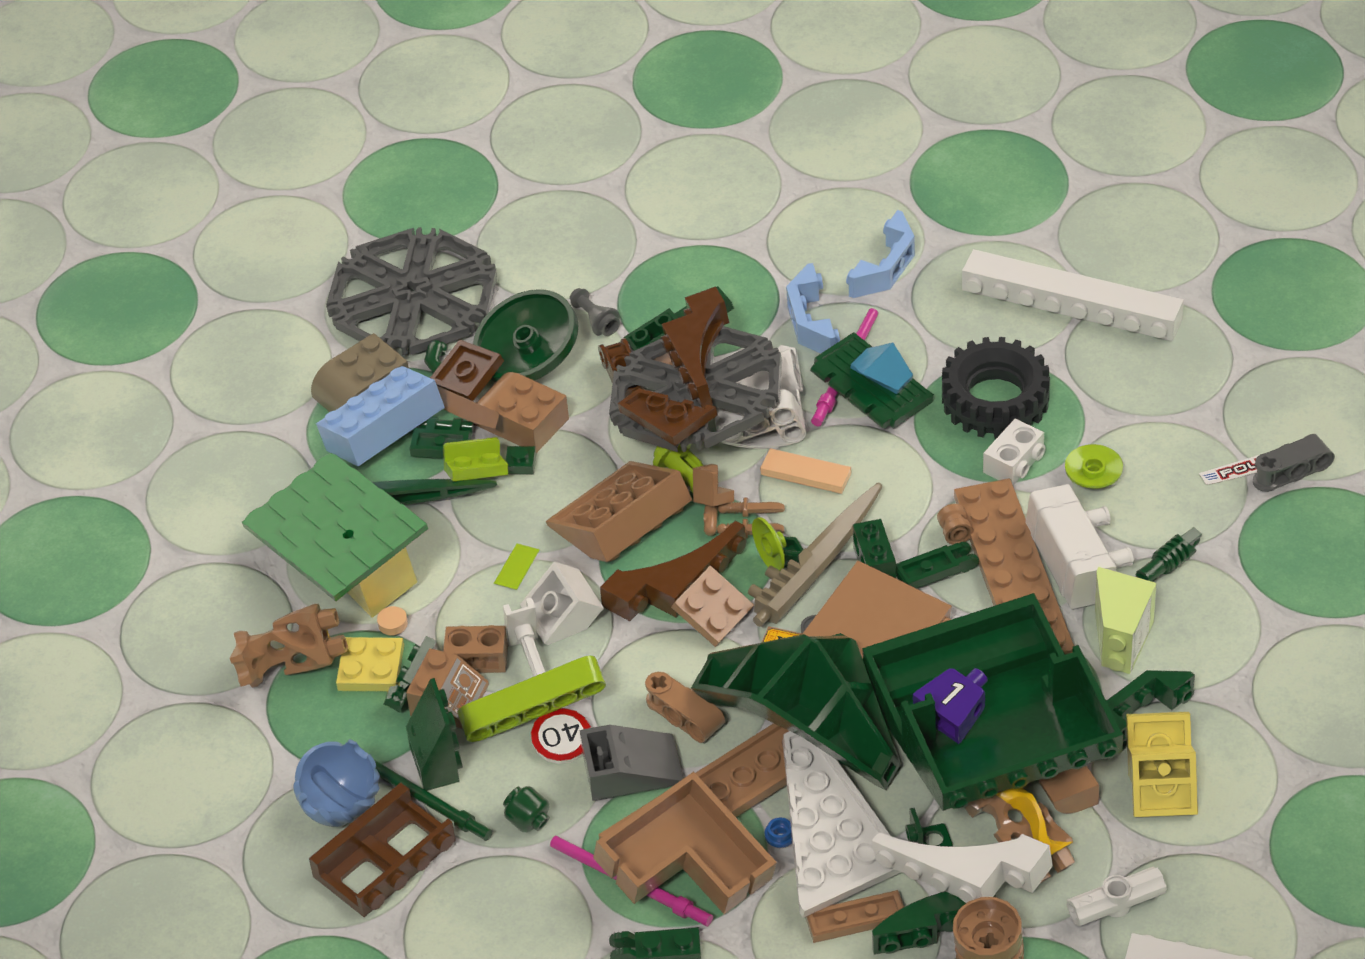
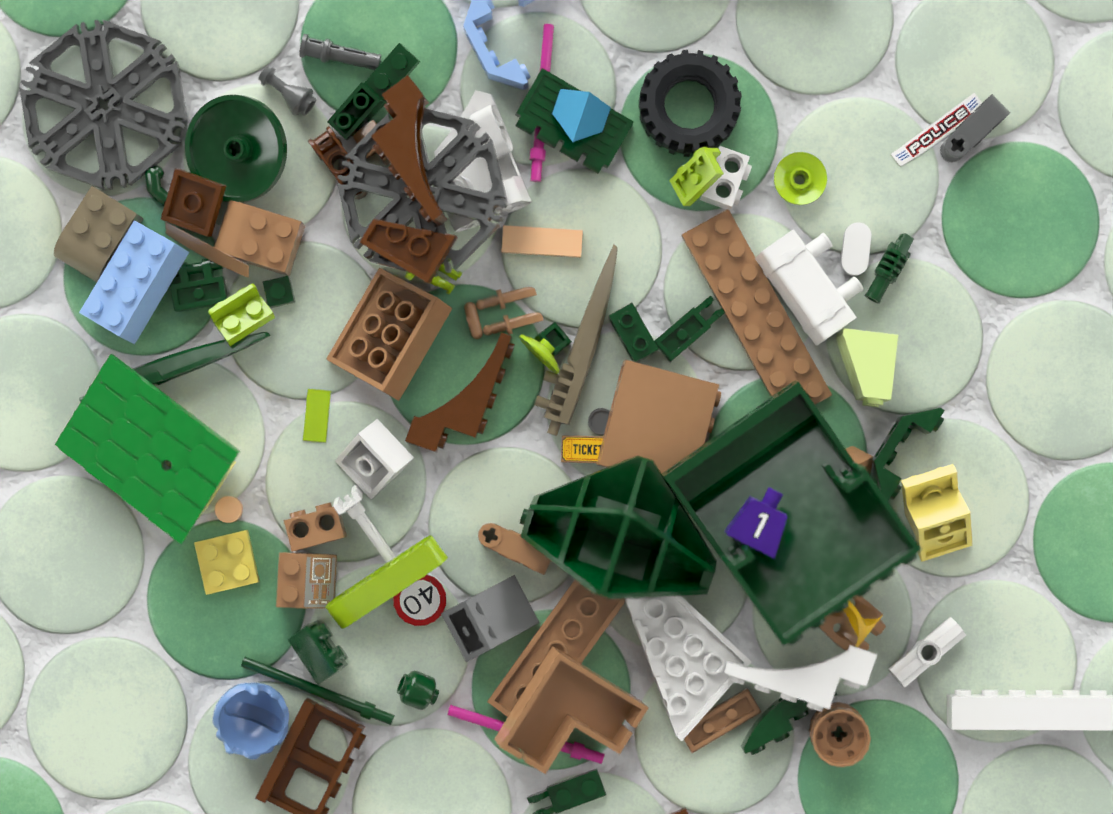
camera: 15 degrees left, 40 degrees up
medium nougat hips [230,604,348,688] -> none
hinge [383,636,436,713] -> none
plate [671,566,754,647] -> none
medium nougat panel [693,464,734,506] -> none
blue plate [764,817,792,848] -> none
dark green bracket [905,807,953,847] -> none
medium nougat wheel [937,504,973,545] -> none
none -> dark grey pin [299,34,382,70]
none -> lime bracket [669,147,724,206]
none -> white tile [840,222,872,276]

